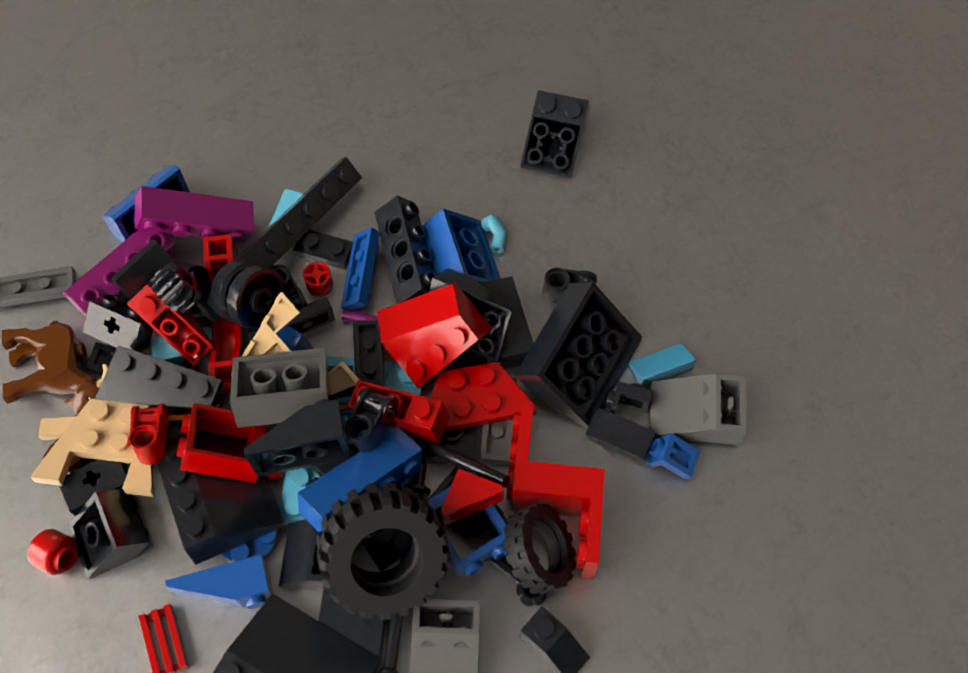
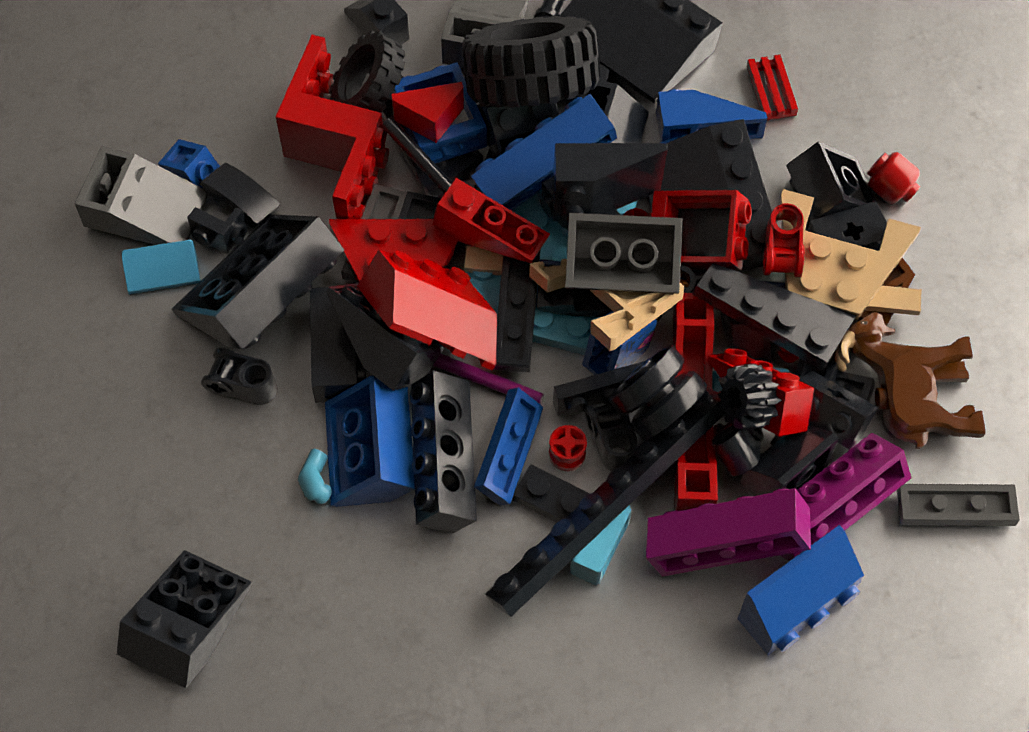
camera: 170 degrees left, 0 degrees up
black piece [344,387,398,452] -> none

